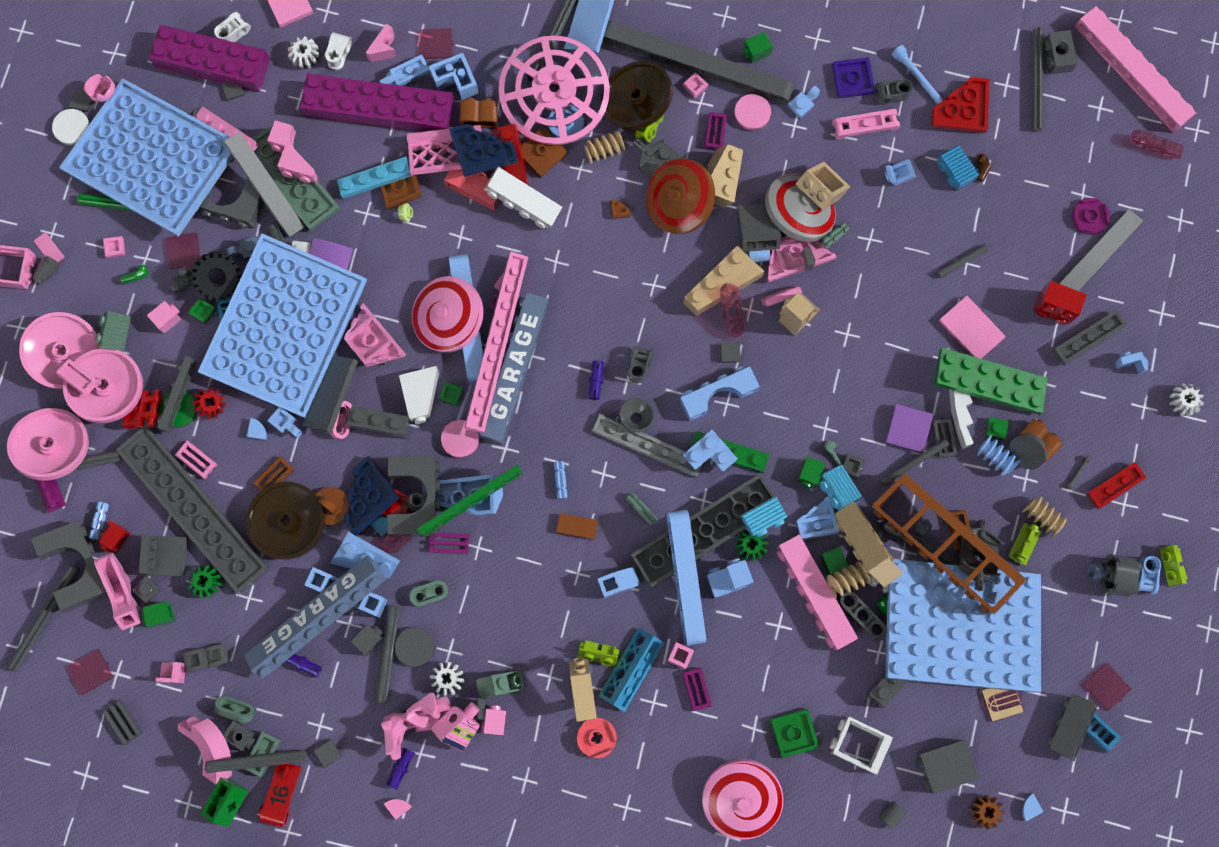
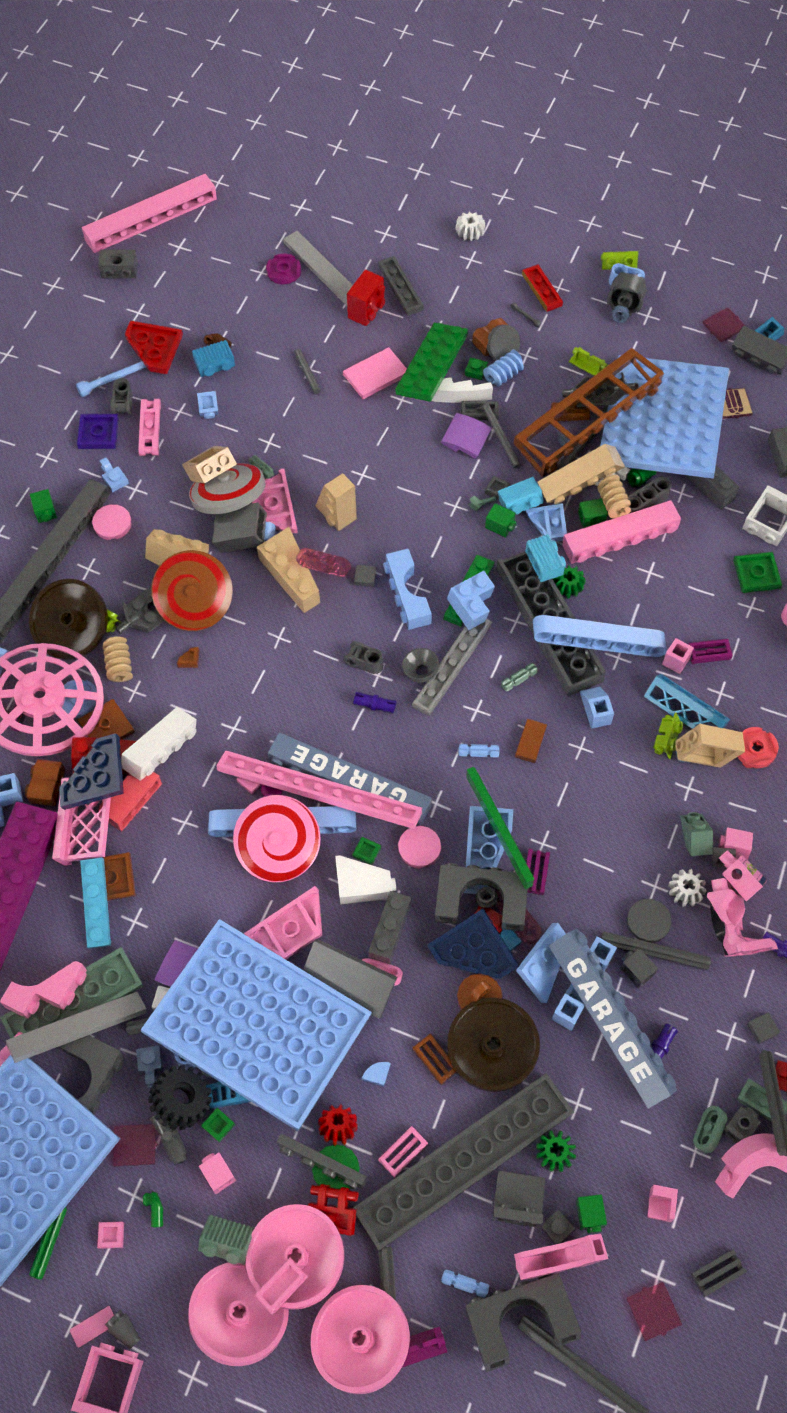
camera: 80 degrees left, 15 degrees down
red brick [99,520,131,553] -> none
dark grey slope [183,644,230,673] -> none
light blue plate [268,407,303,438] -> none
yellowish green plate [398,203,413,222] -> none
sand green plate [409,581,449,607] -> none
bright pink tile [682,72,708,98] -> none
magenta tile [704,112,727,150] -> none
light blue brick [706,558,754,599] -> none
bright pink tile [761,286,802,307] -> none
dark grey tile [801,246,815,271] -> none
tan piece [1021,496,1067,538] -> none
dark grey axle [1032,27,1043,132] -> none
light blue bracket [1114,352,1148,374] -> none
clear pink beam [1129,130,1184,159] -> none

